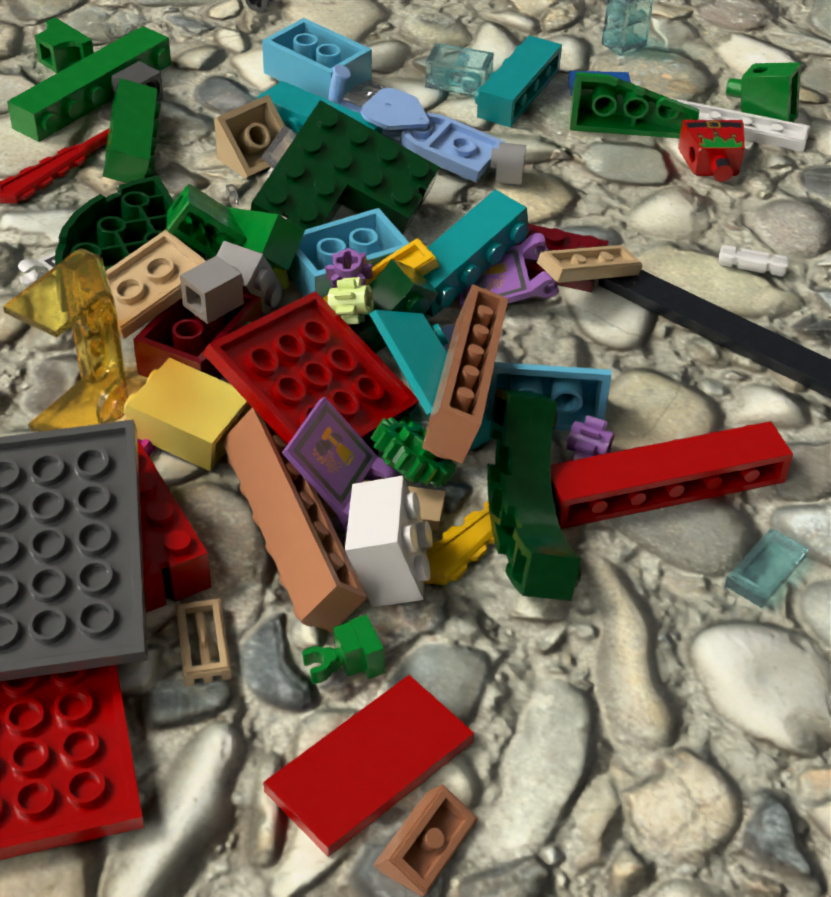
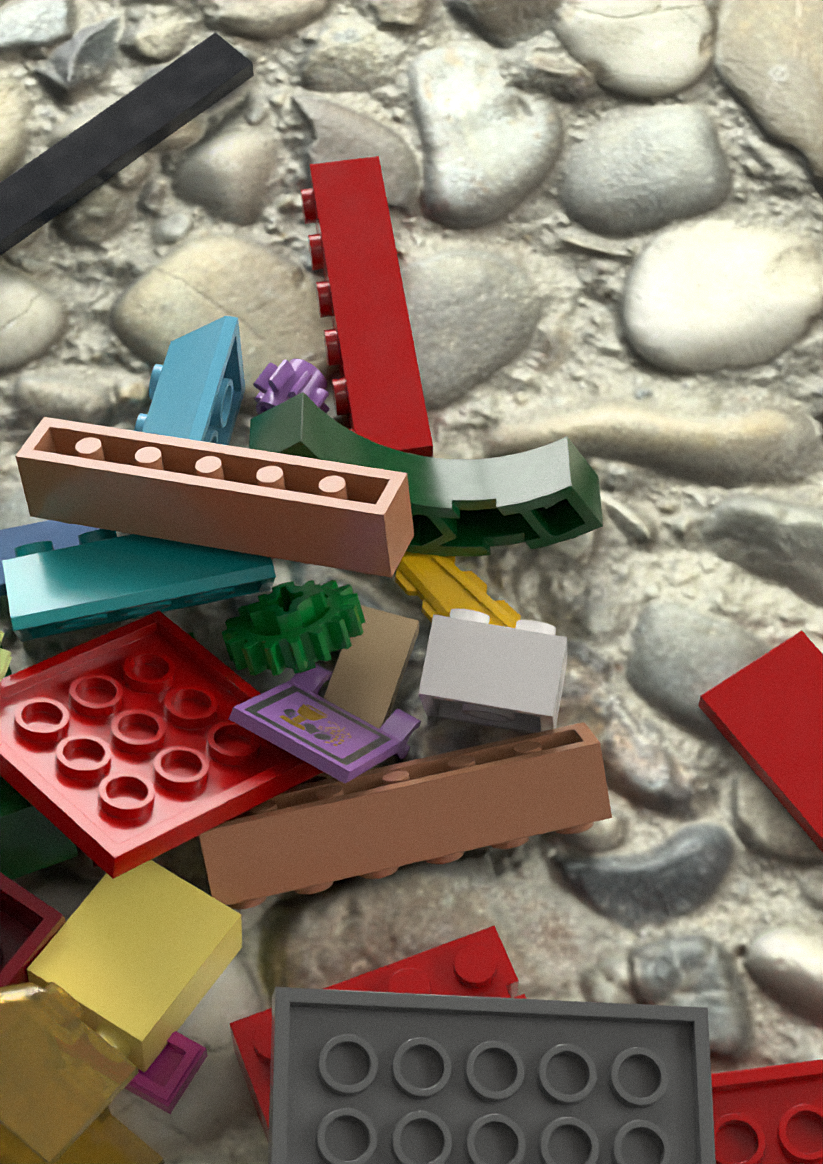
camera: 80 degrees left, 15 degrees up
tan tile [175,598,232,686] -> none
green piece [302,614,386,684] -> none
clear light blue tile [725,528,808,608] -> none

